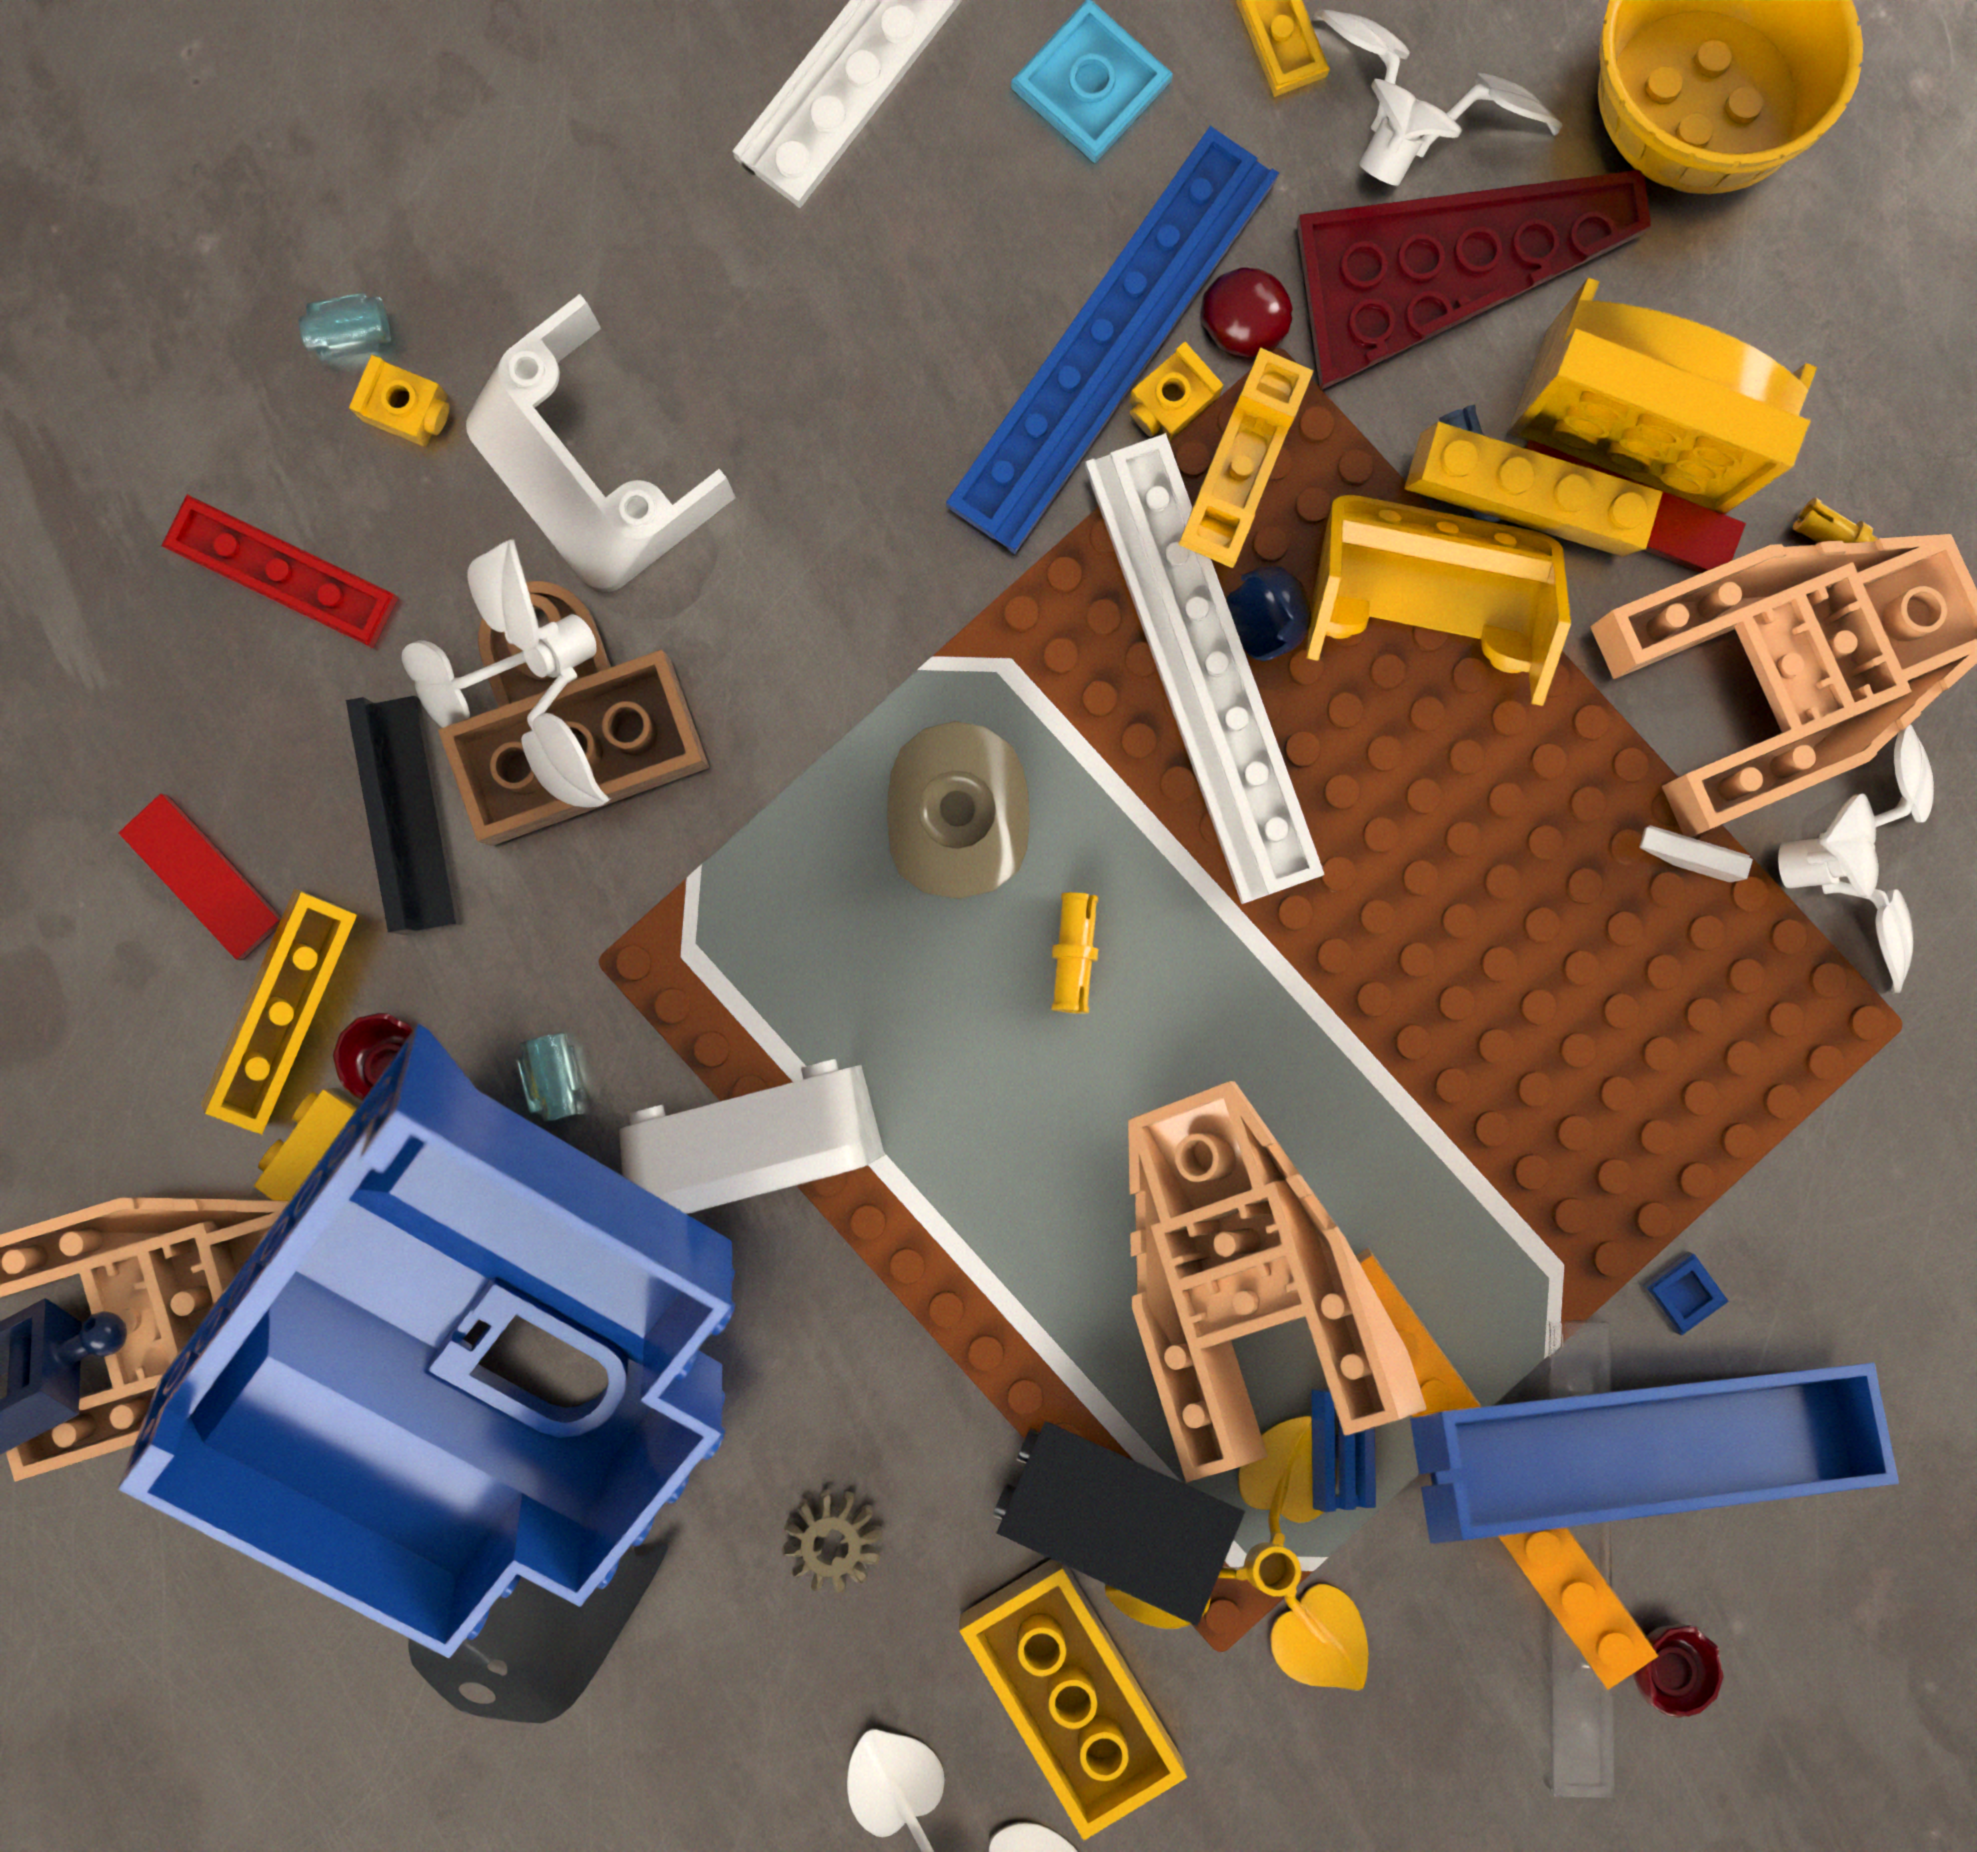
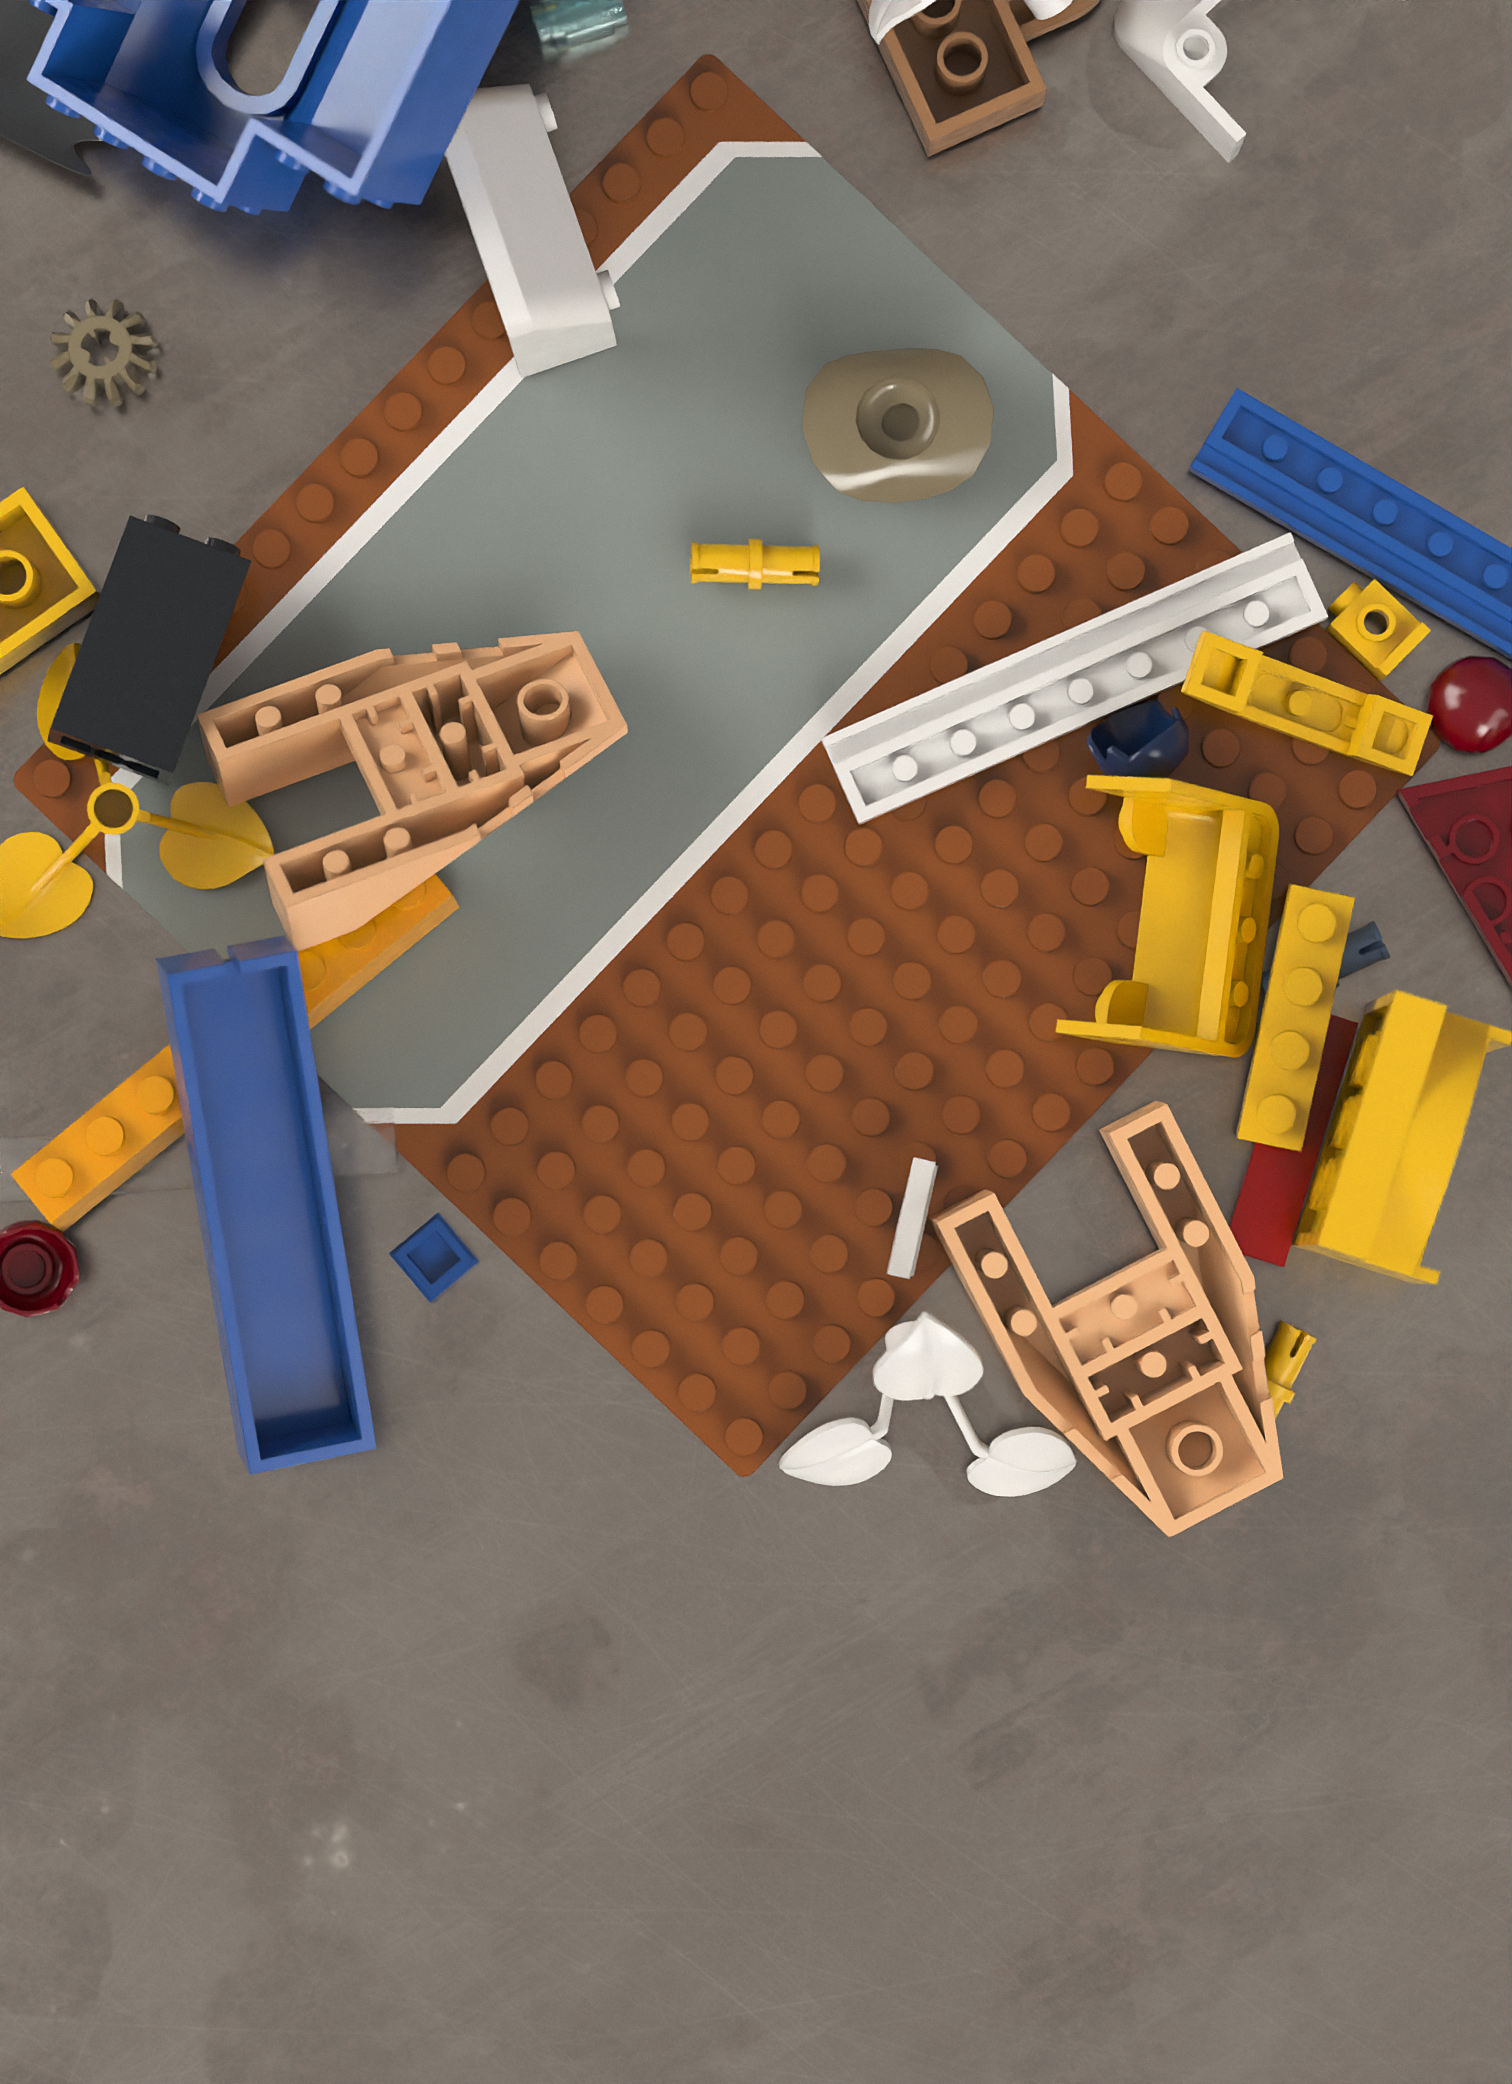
camera: 90 degrees right, 0 degrees up
blue tile [1311,1388,1376,1512] -> none

